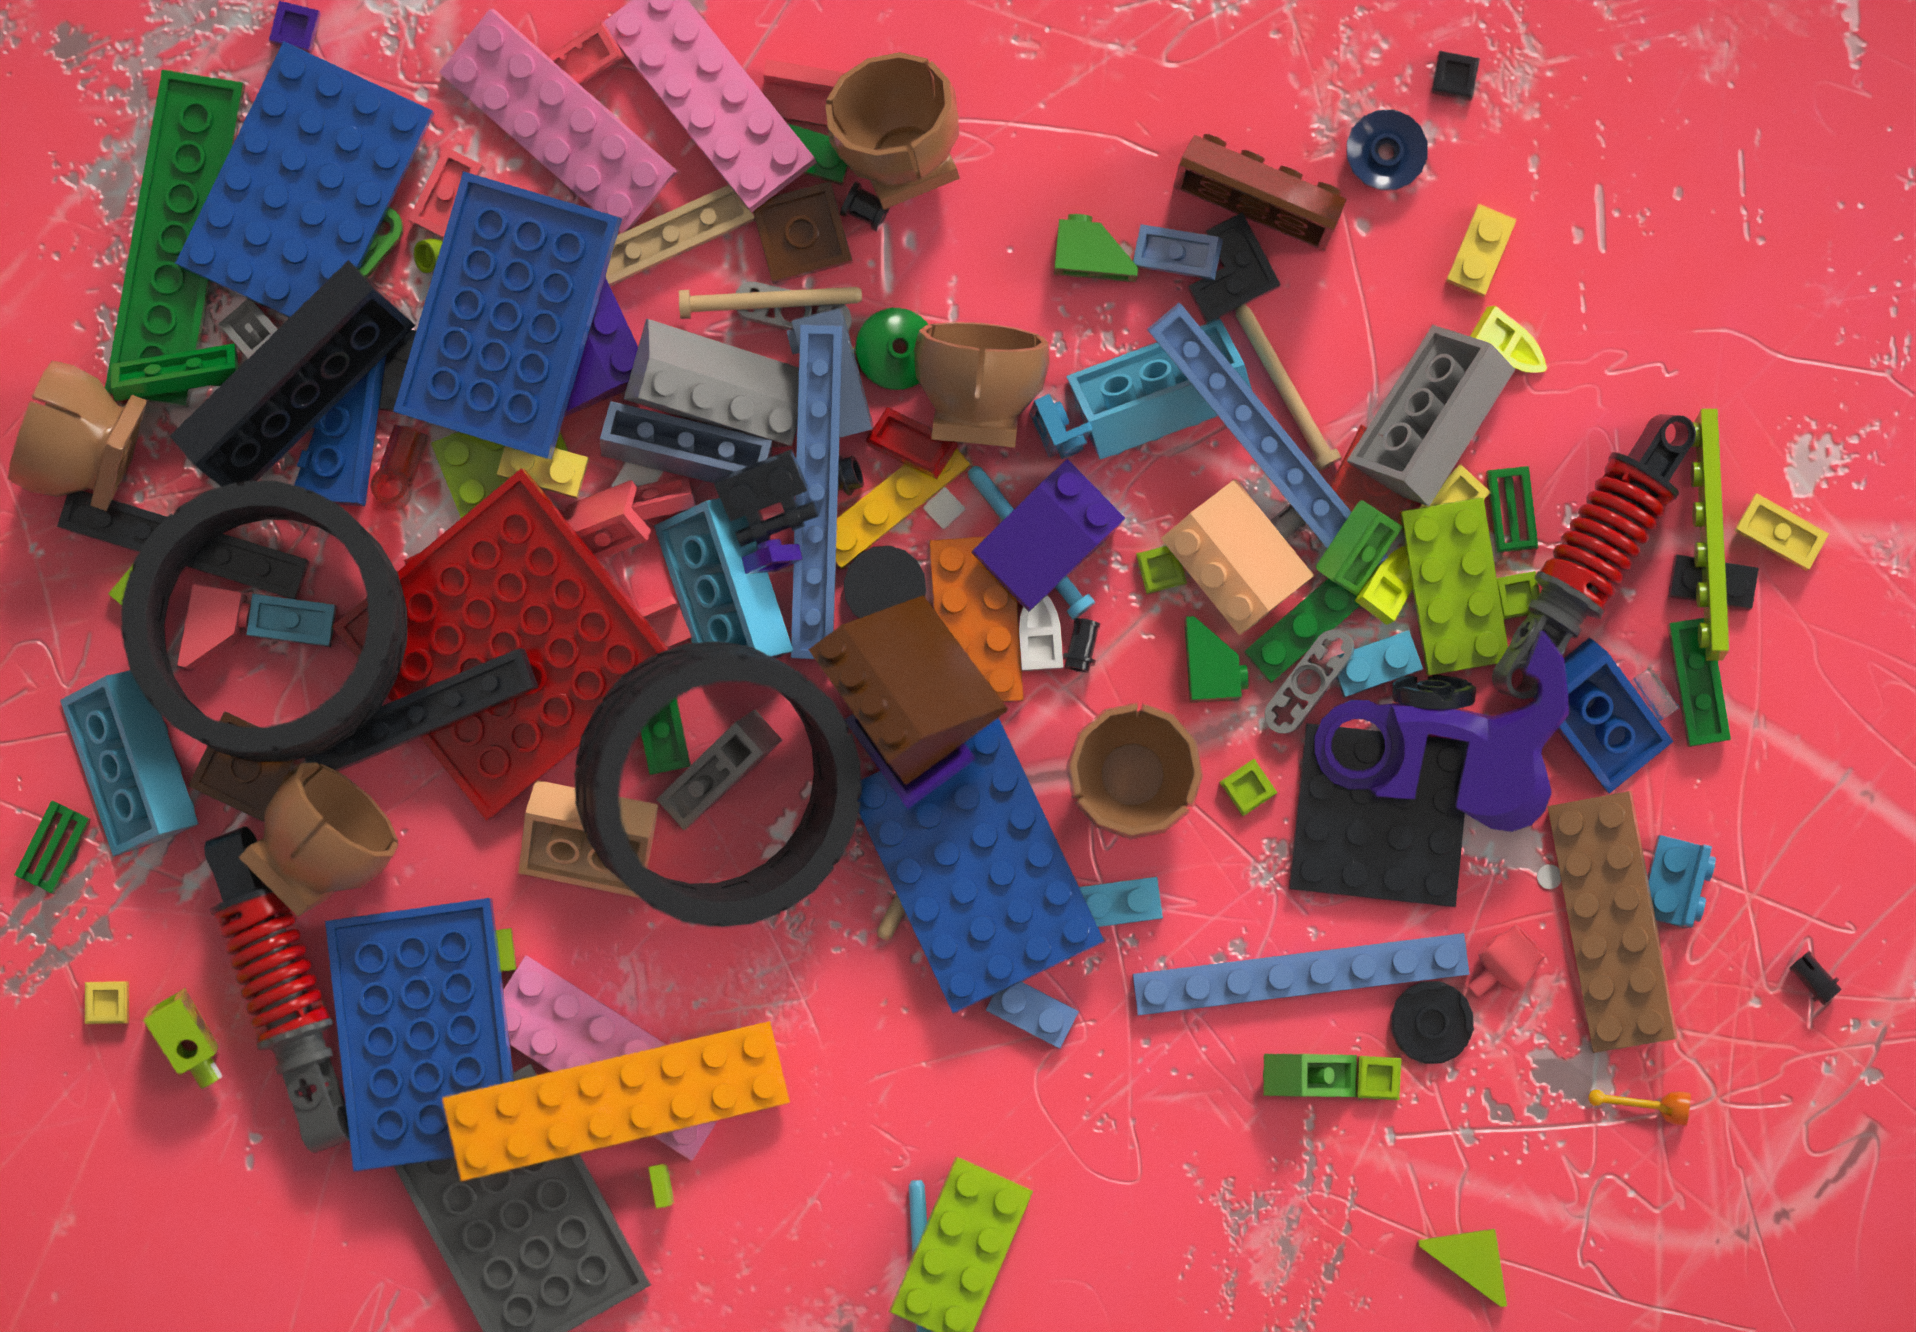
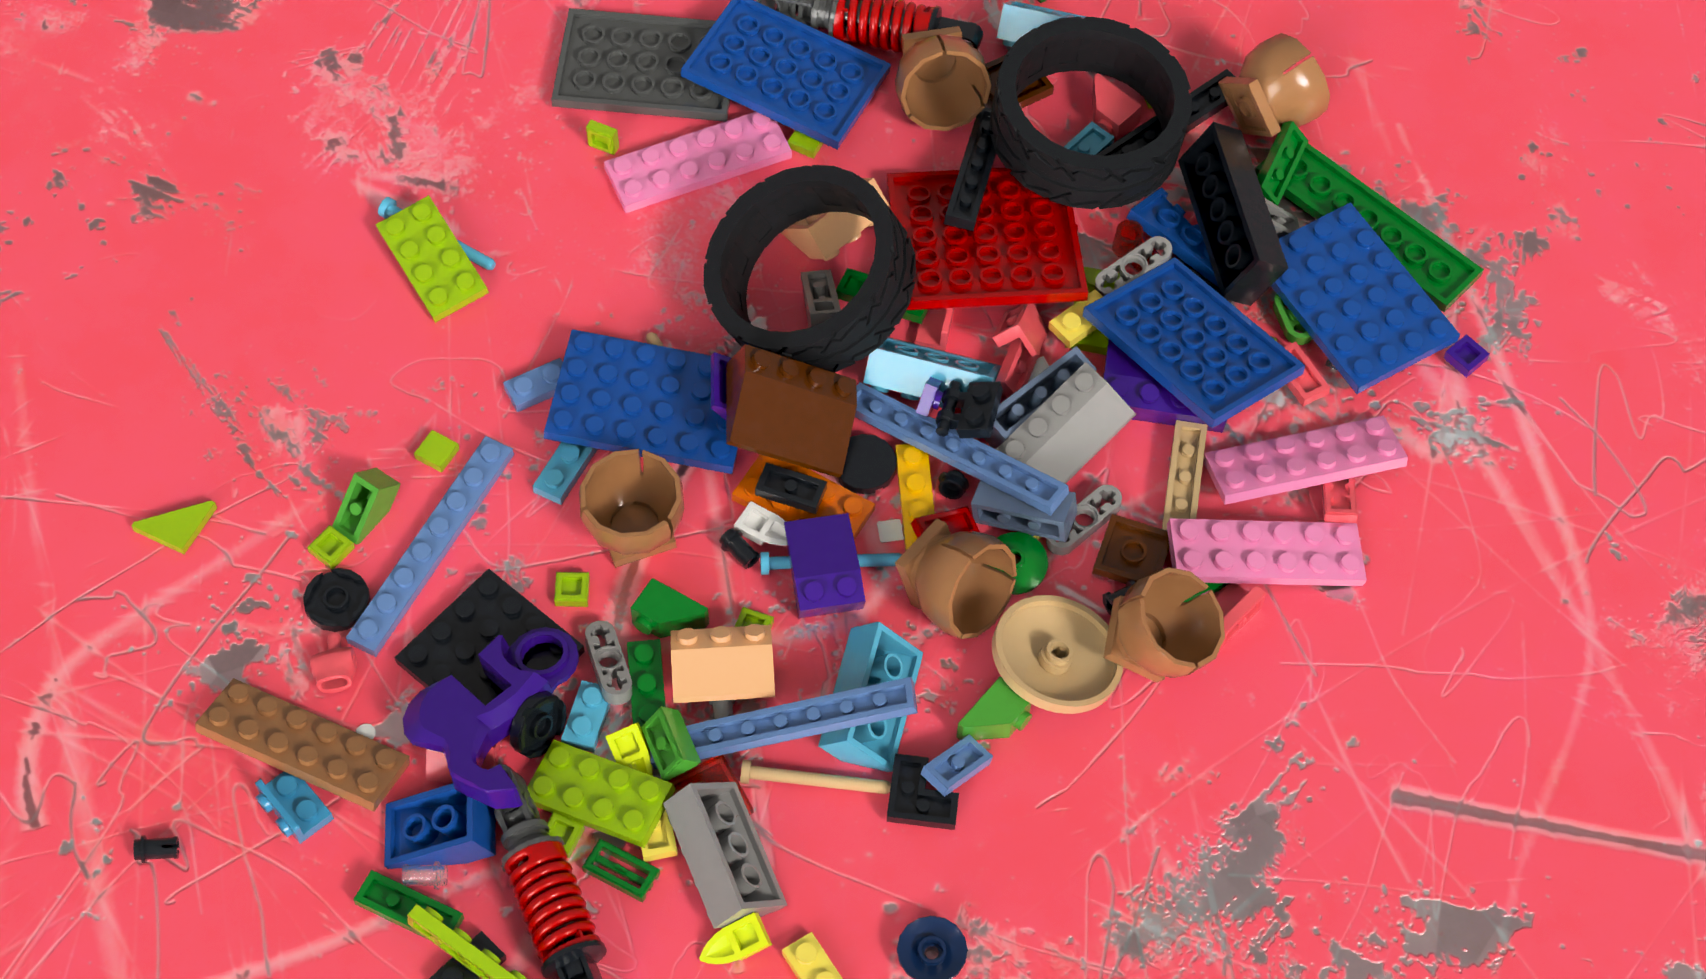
camera: 125 degrees right, 25 degrees down
light orange plate [441,1021,790,1182] -> none
tan bar [679,287,862,319] -> none
dark azure bracket [1029,393,1093,459] -> none
reddish brown slope [1173,134,1347,251] -> none
hinge [1588,1089,1691,1126] -> none
none -> lime tile [414,430,460,473]
none -> black plate [755,463,827,514]
none -> tan dish [992,595,1123,714]
none -> light grey beam [1095,236,1172,297]

